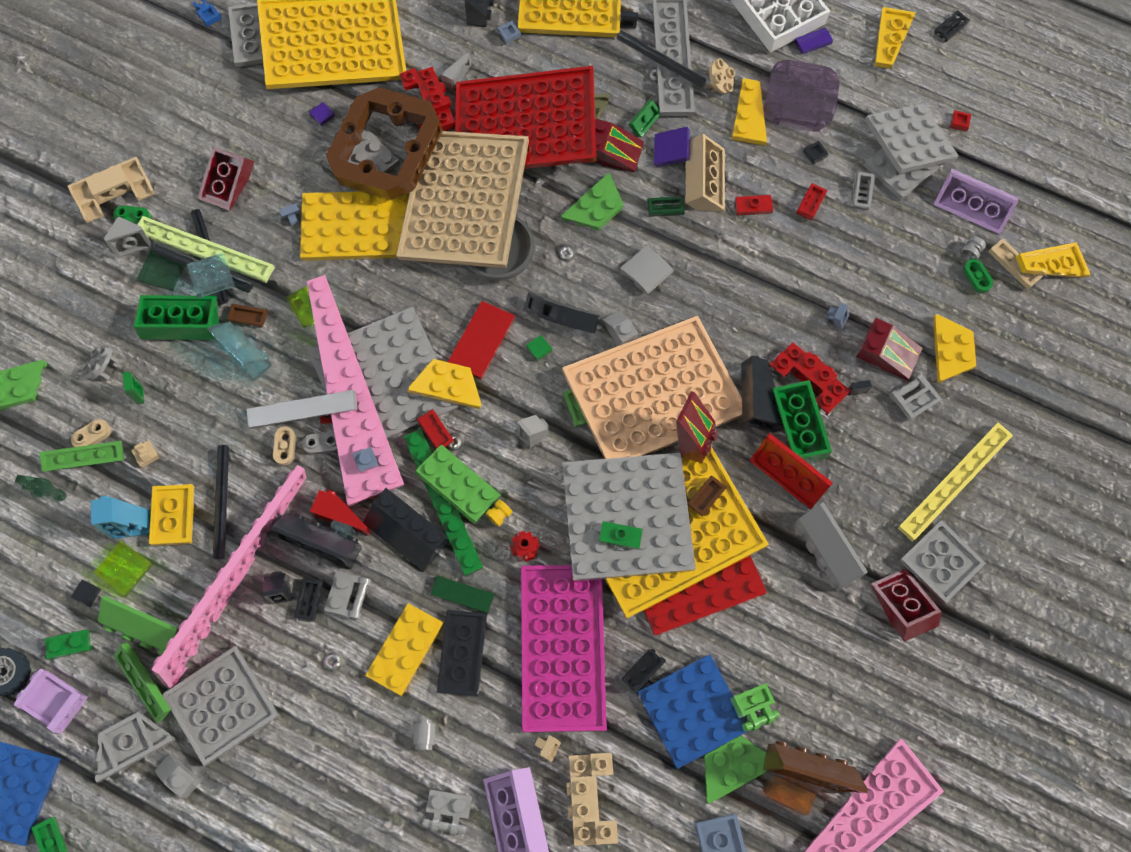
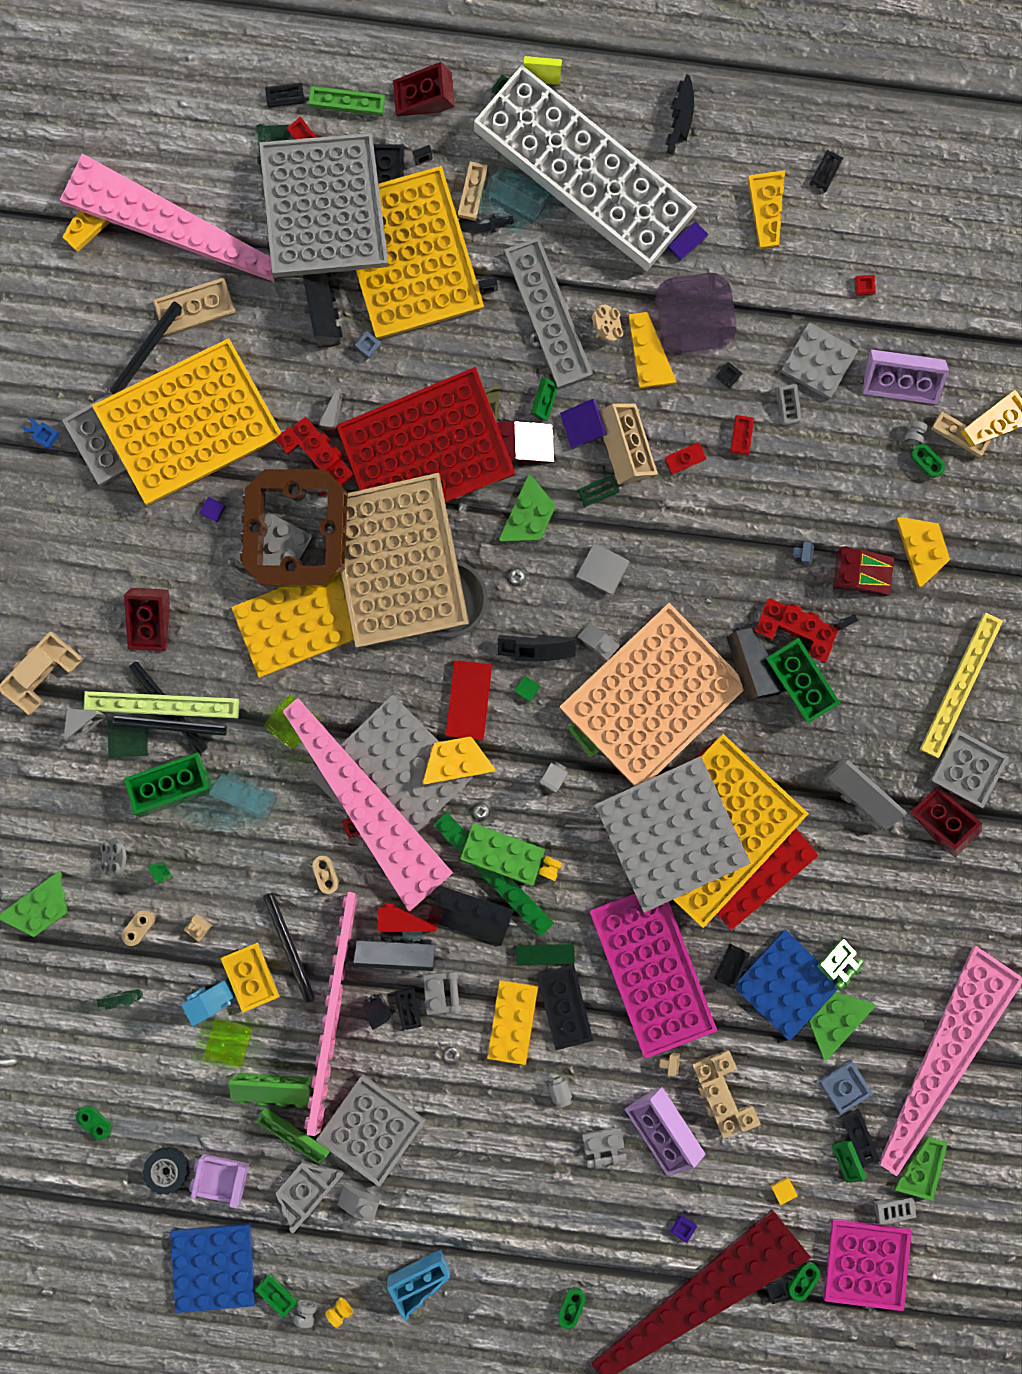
camera: 20 degrees left, 15 degrees up
bright green plate [39,441,124,472] -> none
green plate [45,629,92,660] -> none
black tile [71,579,102,607] -> none
green plate [113,205,152,224] -> none
clear light blue plate [187,253,235,298] -> none
reddish brown tile [226,304,268,327] -> none
light grey tile [247,390,357,428] -> none
sand blue tile [279,203,300,226] -> none
light grey plate [302,432,338,455] -> none
sand blue plate [353,447,379,473] -> none
red plate [416,409,454,449] -> none
red brick [509,531,540,562] -> none
green plate [599,521,643,550] -> none
black axle [617,30,706,88] -> none
dark red slope [676,391,718,463] -> none
reddish brown tile [687,475,727,517] -> none
red tile [749,433,833,510] -> none
reddish brown slope [763,741,868,793] -> none
clear orange brick [764,776,816,816] -> none
light grey plate [864,104,958,174] -> none
light grey plate [889,374,942,421] -> none

